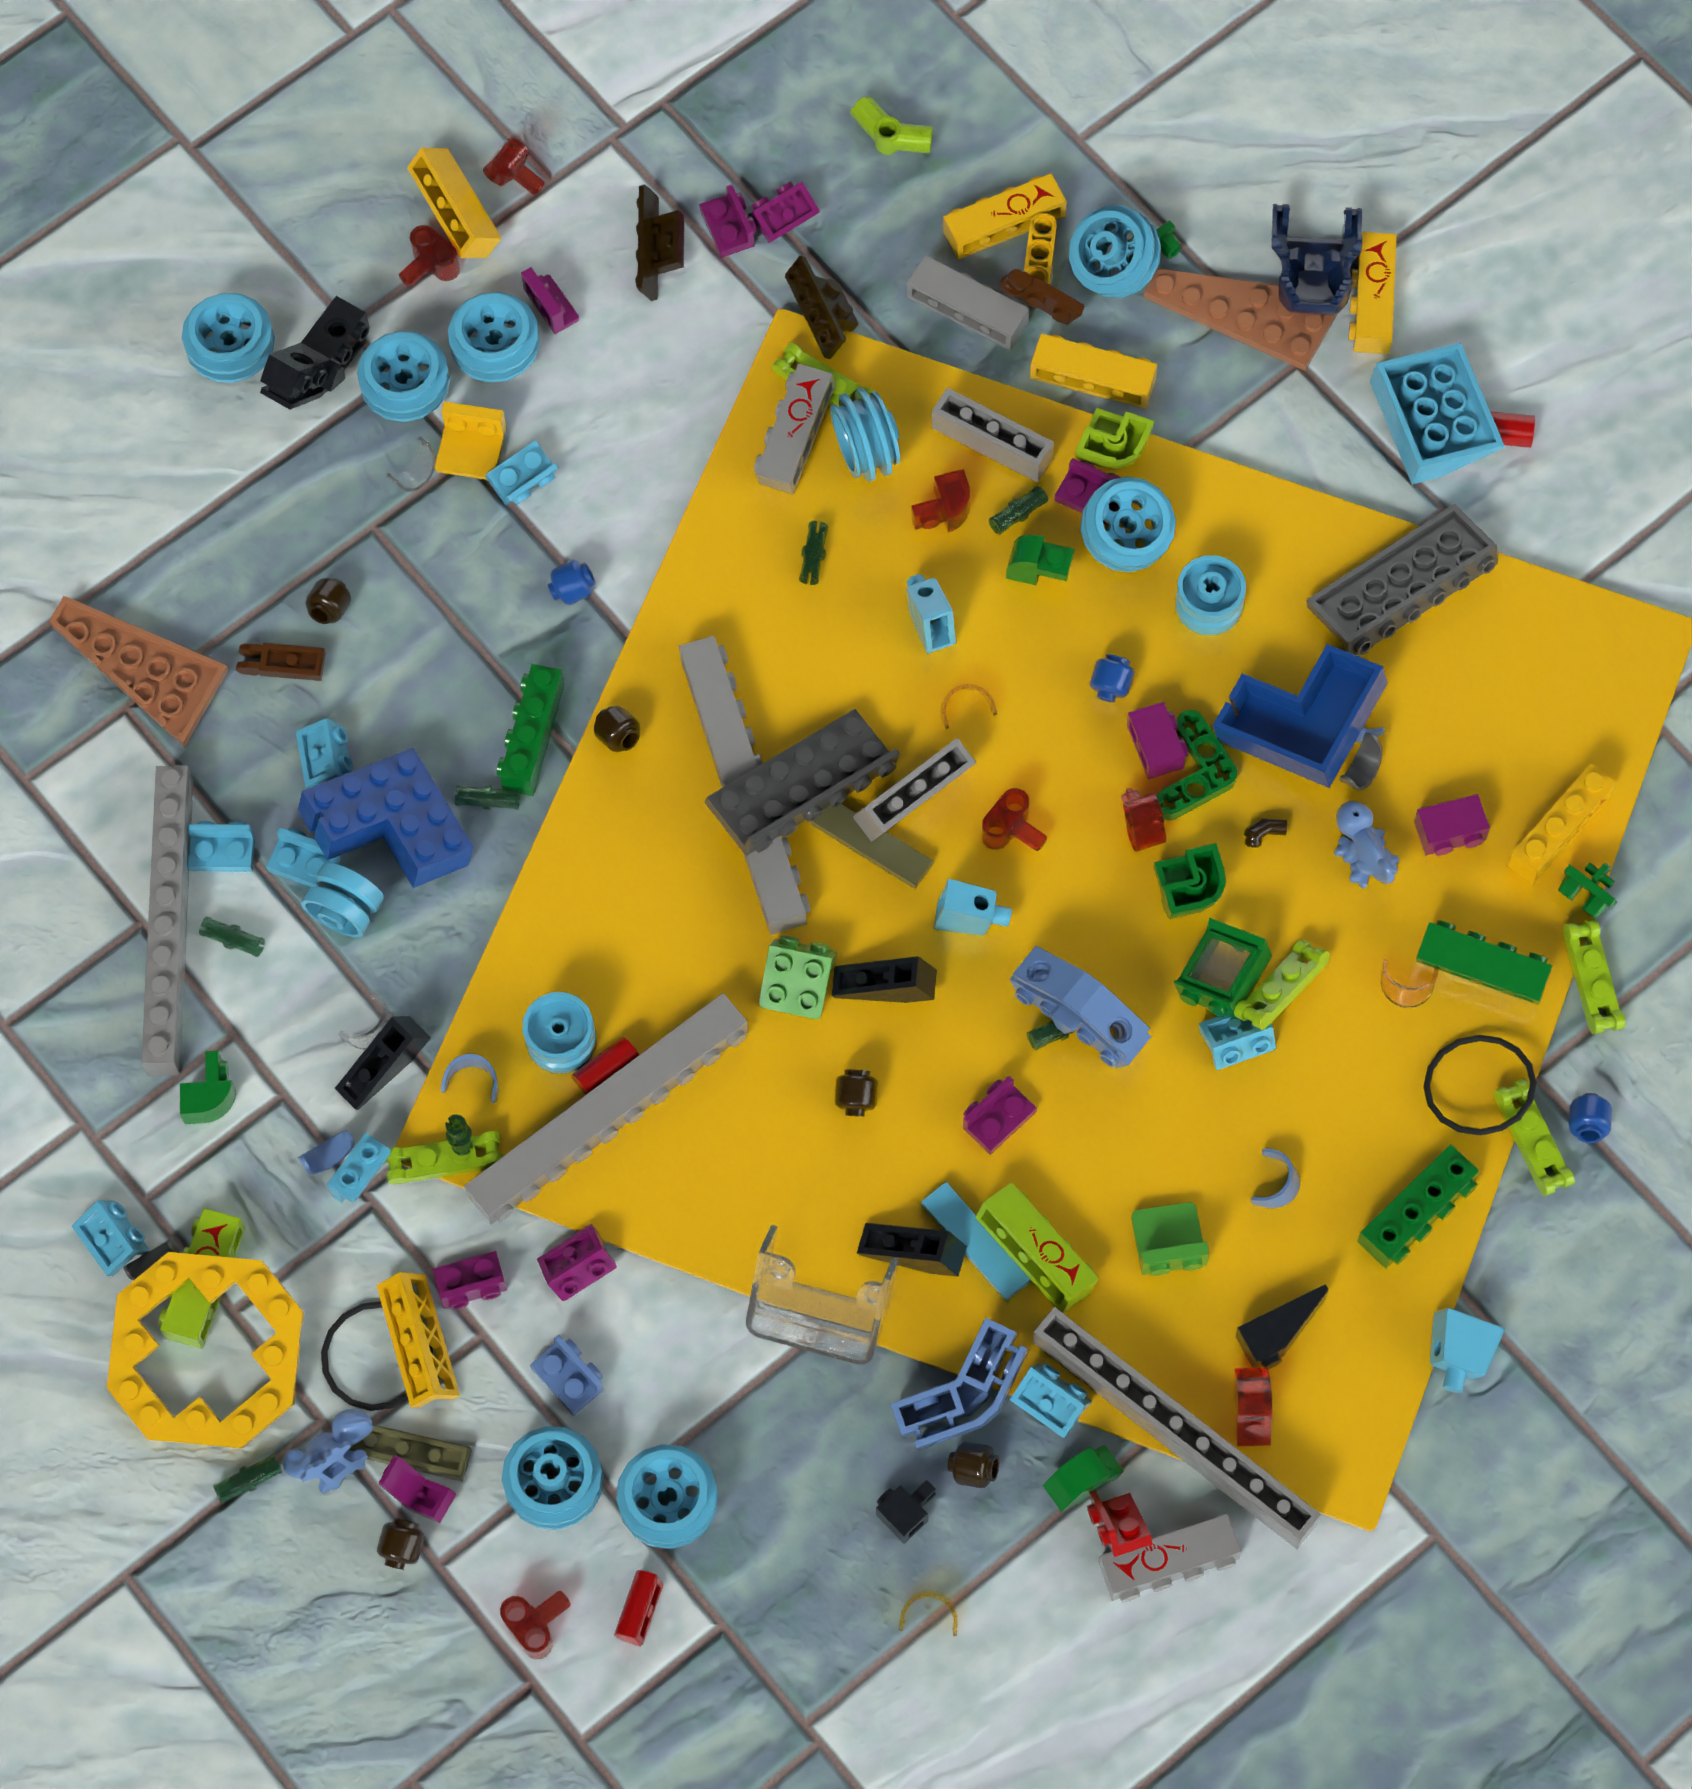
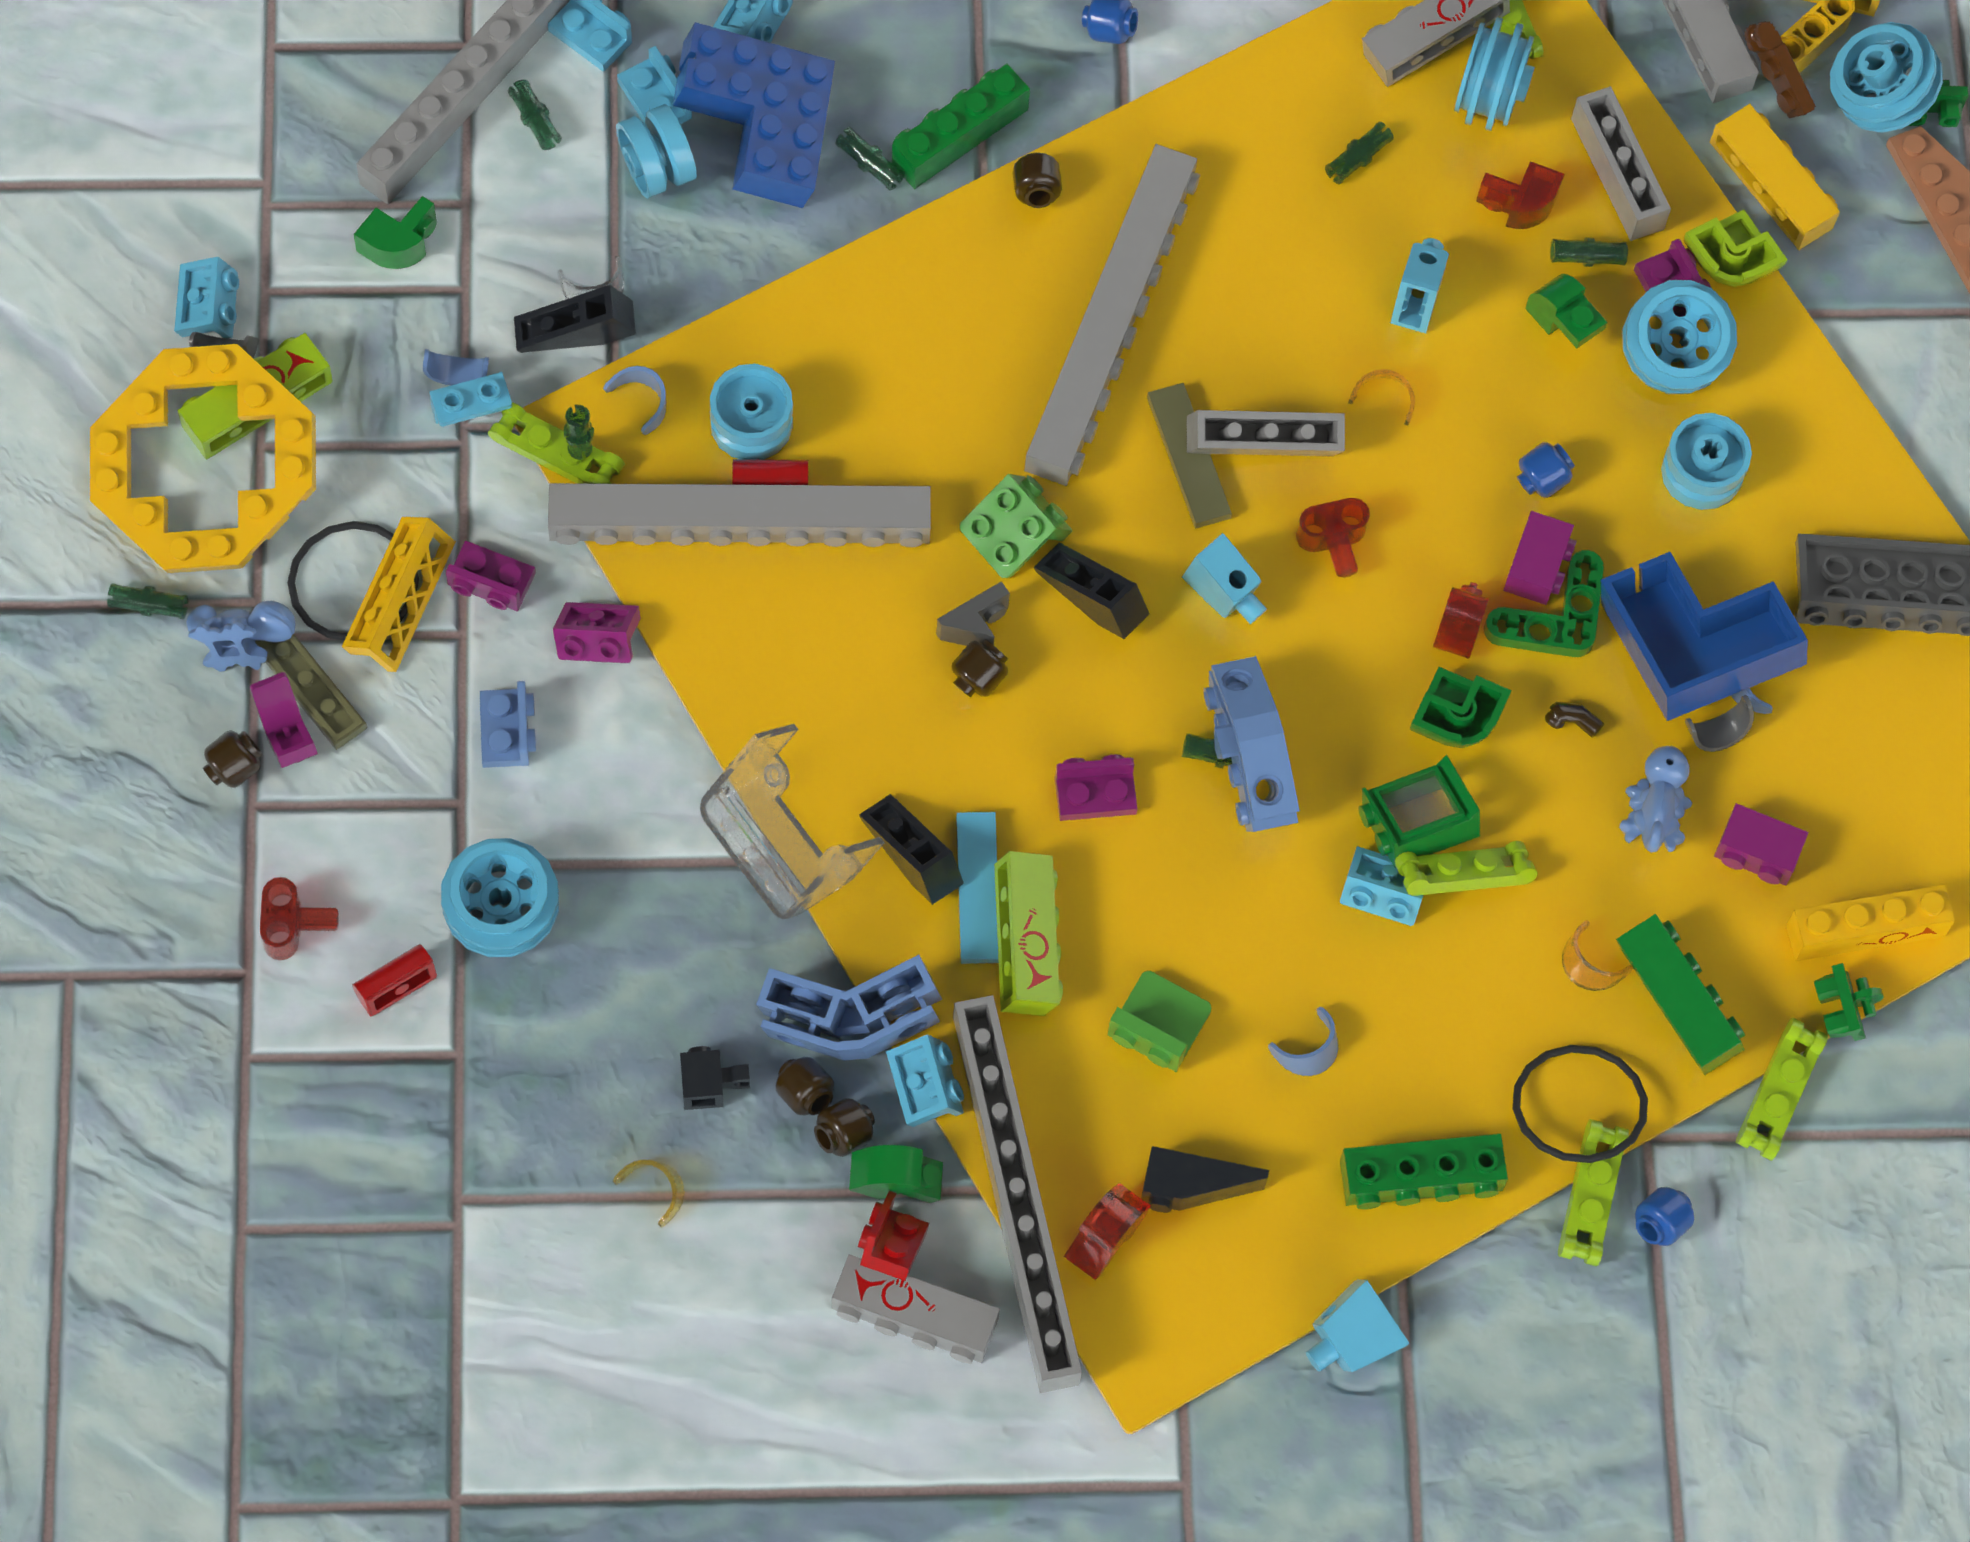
camera: 30 degrees right, 0 degrees up
medium azure wheel [502,1426,604,1530] -> none
dark grey bracket [705,709,900,856] -> none
none -> dark brown head [814,1098,875,1157]
none -> dark grey slope [936,582,1010,646]

